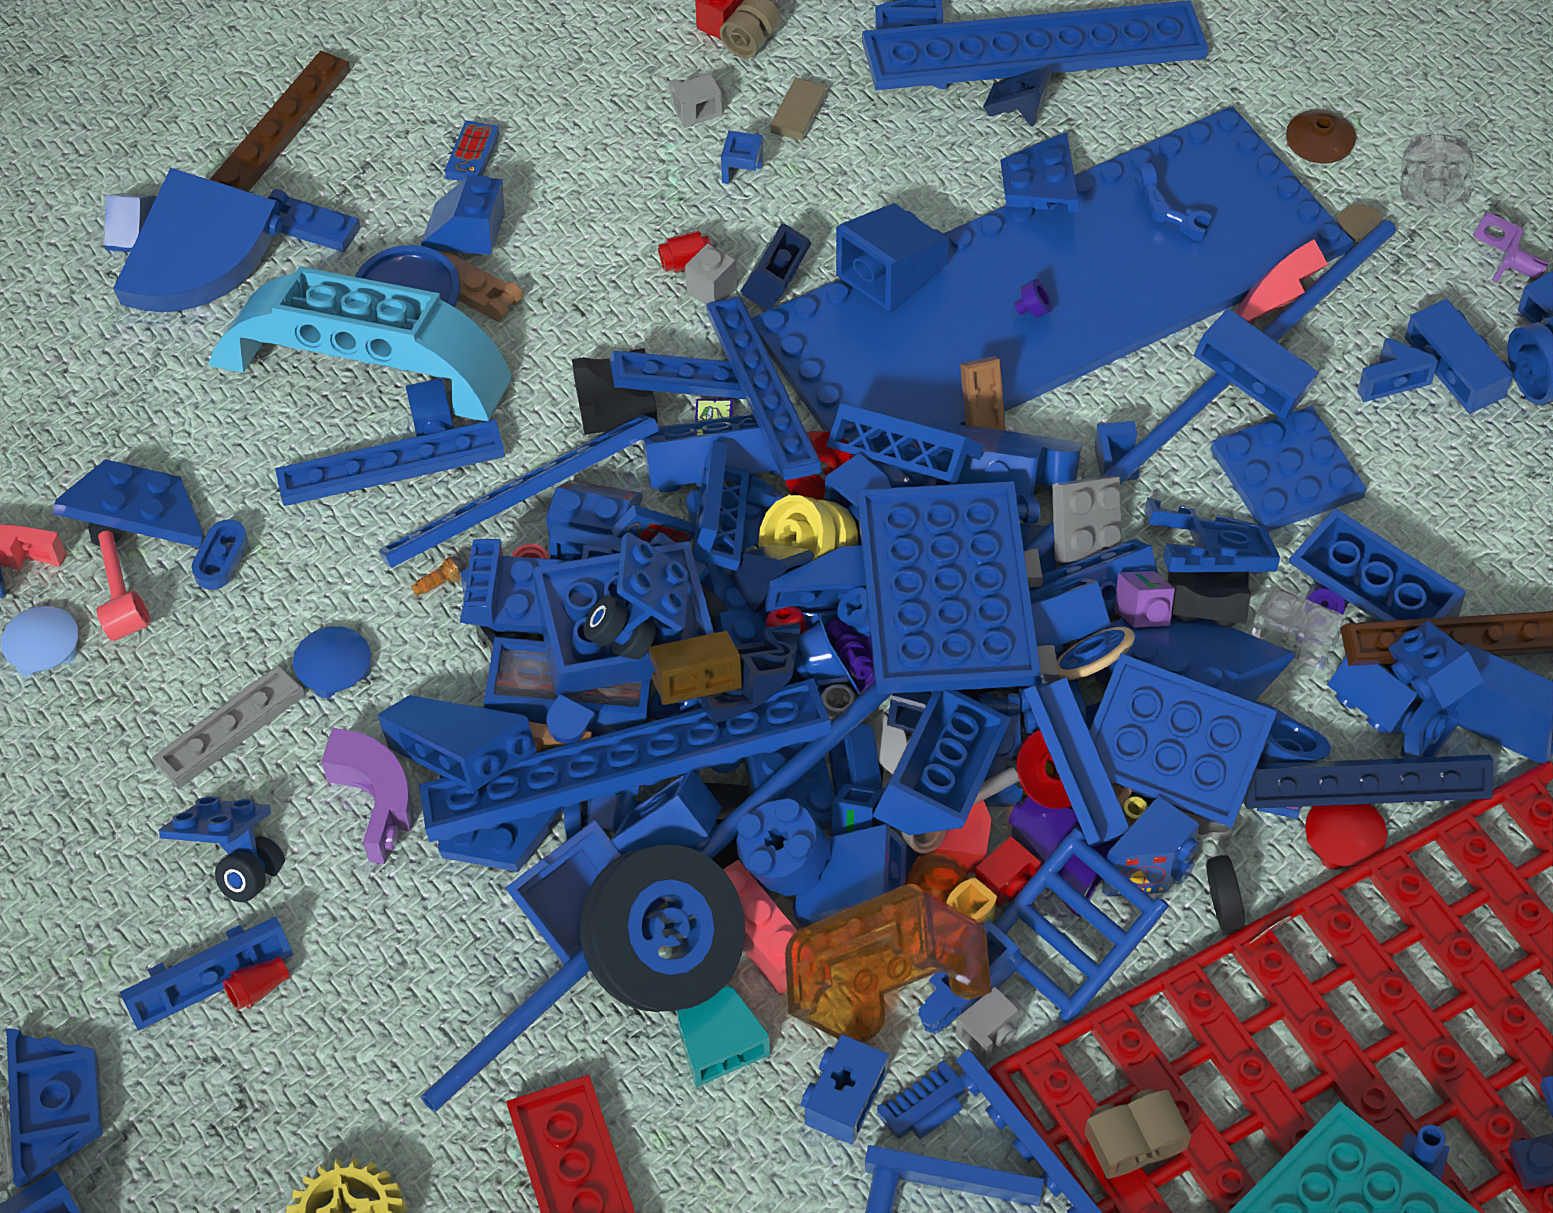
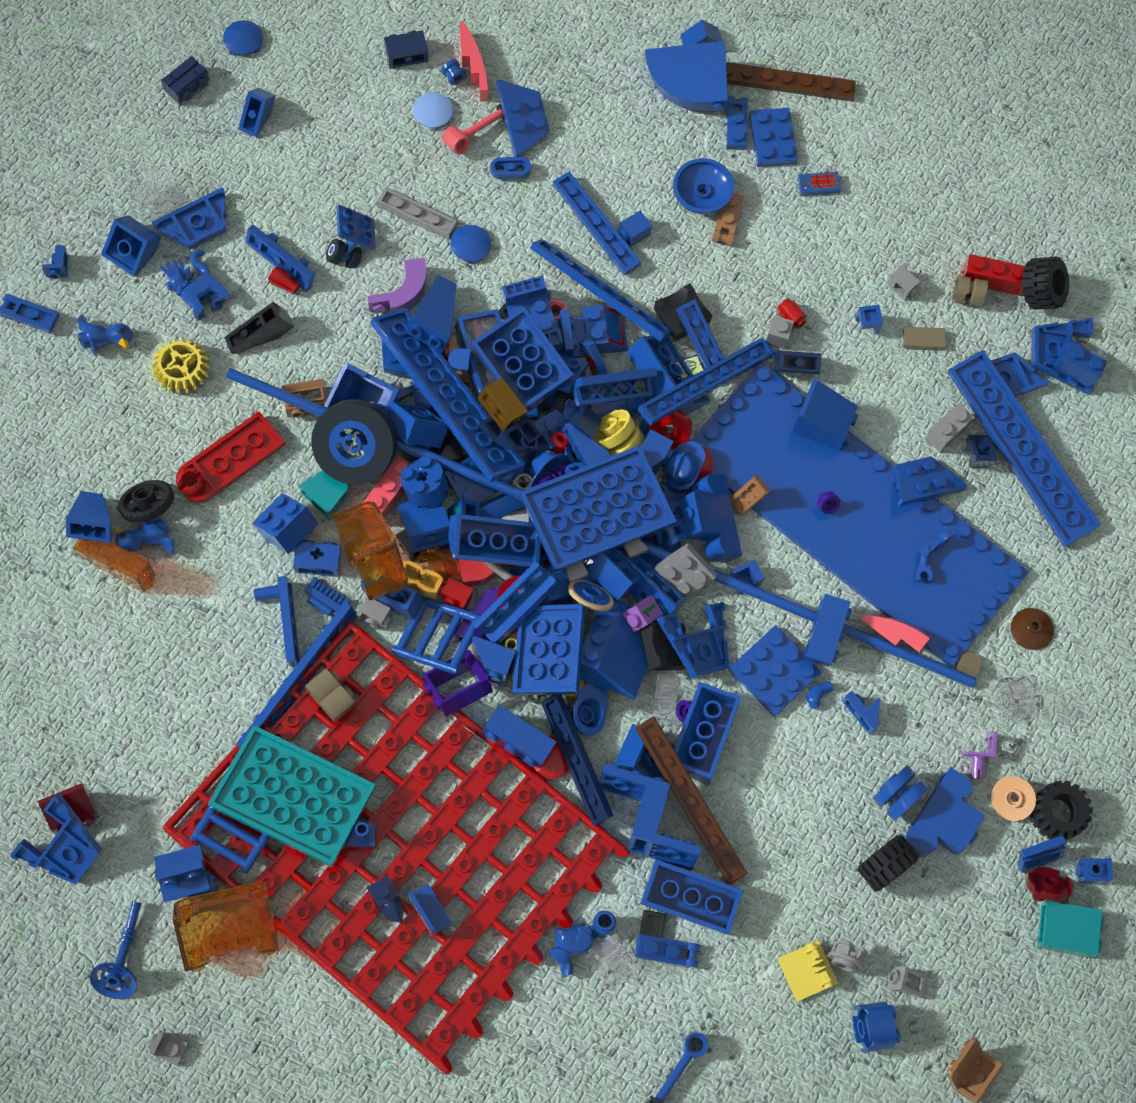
camera: 60 degrees right, 15 degrees up
medium azure slope [209,266,512,422] -> none
clear orange piece [411,556,467,596] -> none
blue slope [421,176,505,255] -> none
blue plate [584,532,689,660] -> none
blue fence [826,403,984,484] -> none
black tyre [1206,855,1245,932] -> none
blue brick [1388,621,1484,709] -> none
blue brick [1405,299,1513,414] -> none
none -> blue animal [161,250,230,321]
none -> black slope [224,302,294,354]
none -> blue brick [252,493,319,554]
none -> medium nougat window [281,378,327,418]
none -> dark purple window [422,649,493,717]
none -> blue wedge [481,705,556,768]
none -> blue plate [749,108,798,167]
none -> blue arm [806,681,833,709]
none -> light grey brick [925,403,975,453]

